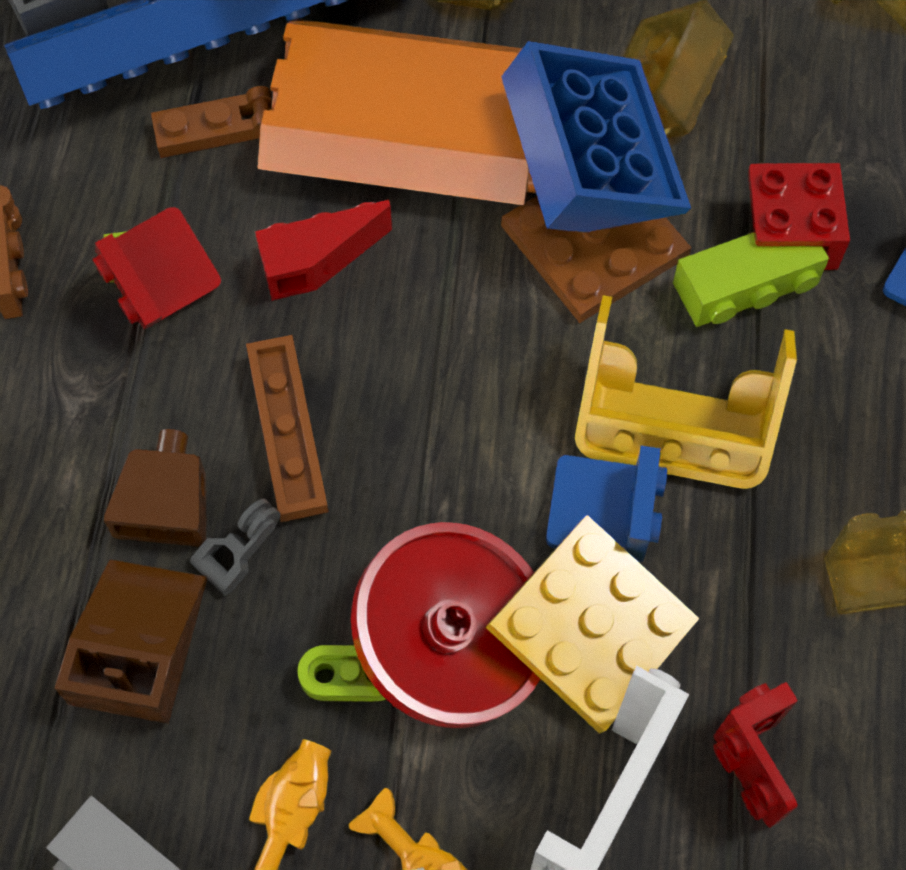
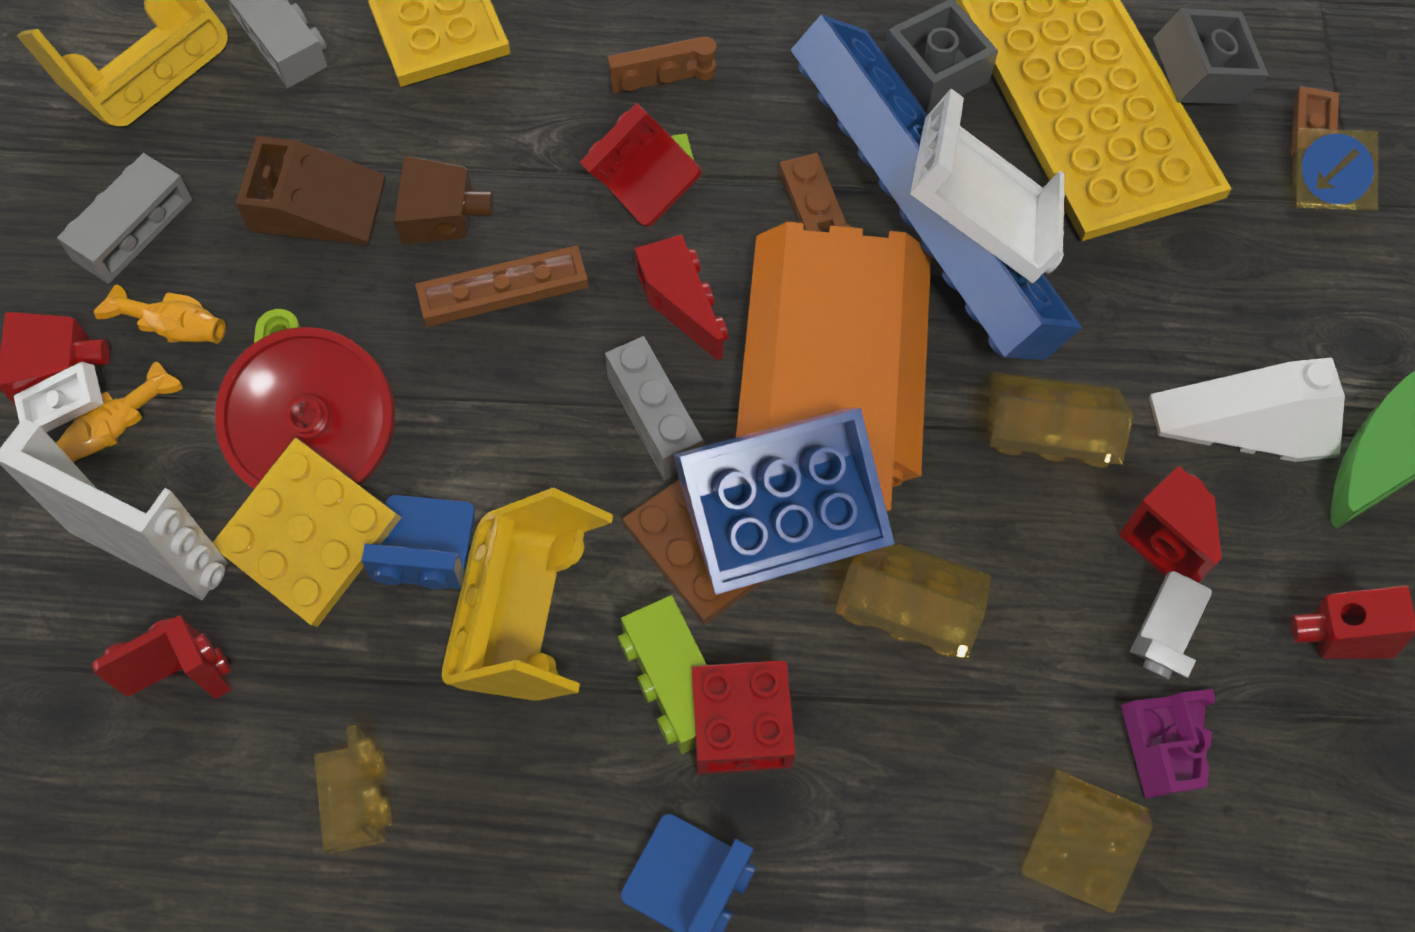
camera: 85 degrees right, 0 degrees up
dark grey piece [190,499,280,596] -> none
none -> light grey brick [605,336,703,480]

